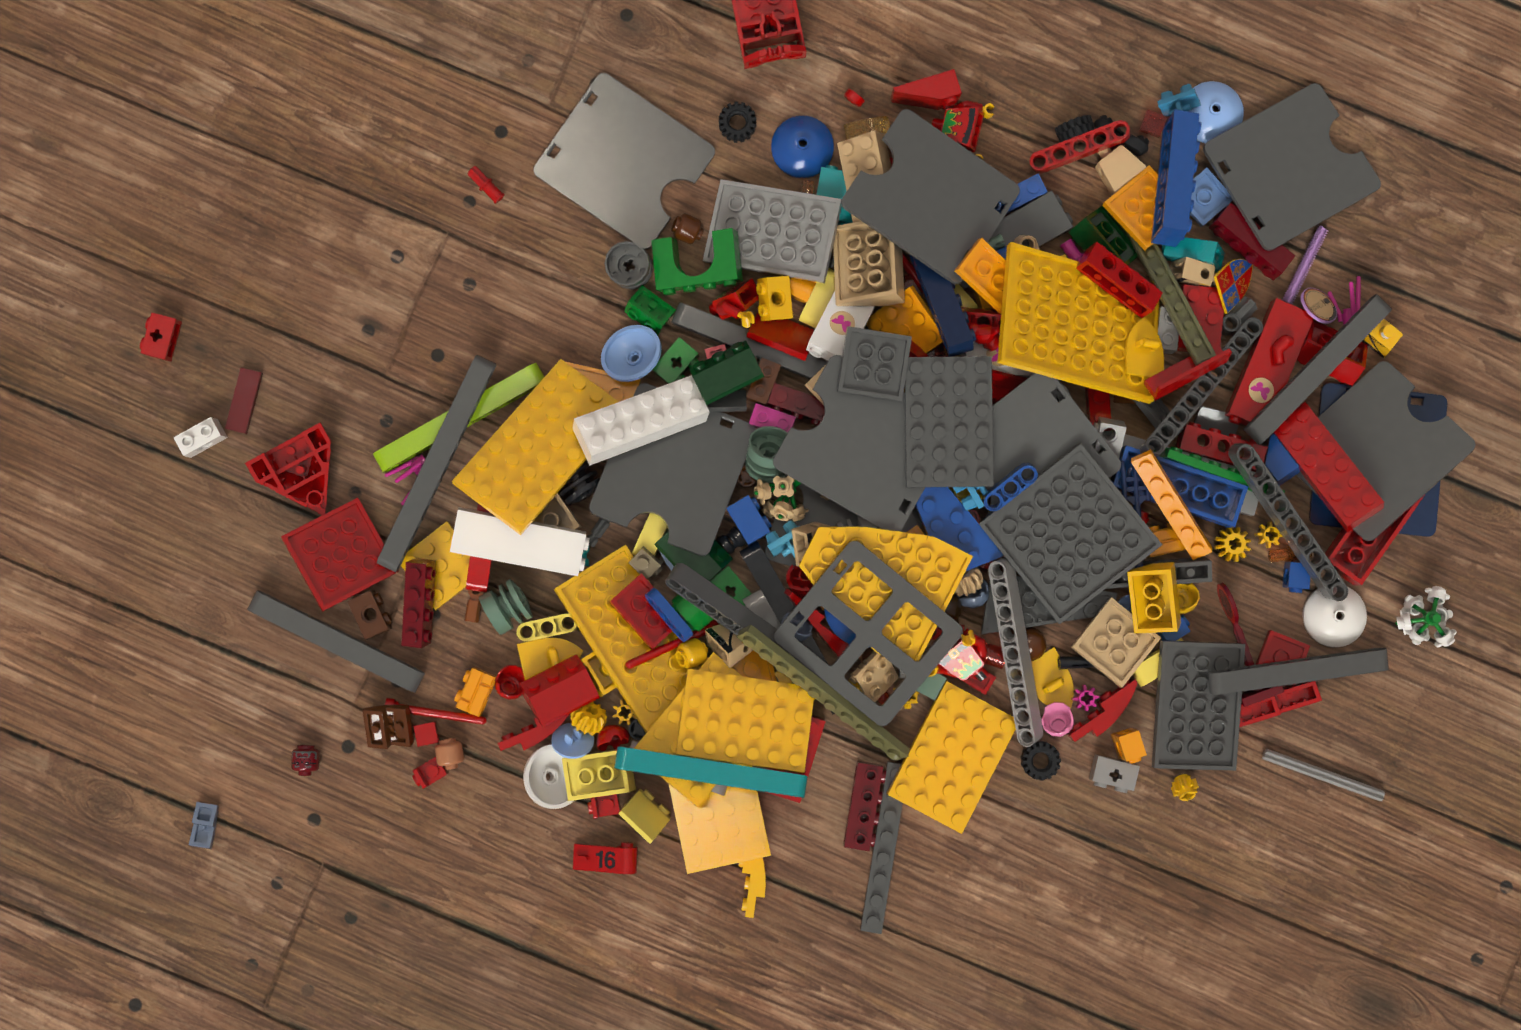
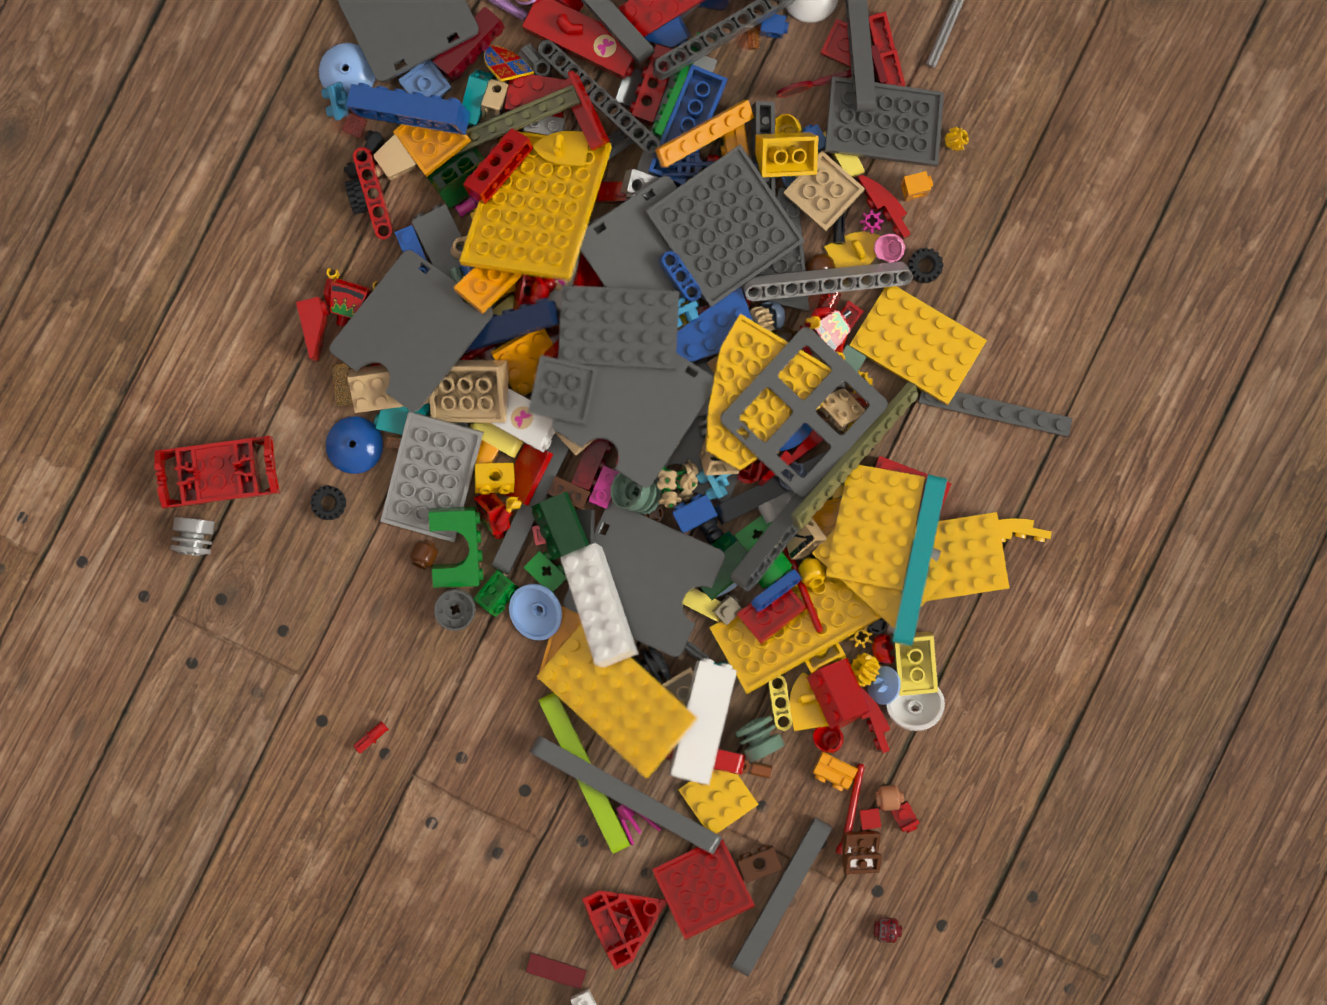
camera: 85 degrees left, 0 degrees up
dark red brick [401,558,436,648] -> none
door [533,73,715,249] -> none
red door [573,842,638,874] -> none
red bracket [588,794,620,819] -> none
light yellow slope [619,788,671,844] -> none
dark red brick [843,761,886,851] -> none
red tile [844,88,865,107] -> none
light grey brick [1089,754,1140,793] -> none
yellow gear [1214,527,1251,562] -> none
yellow gear [1255,522,1283,548] -> none

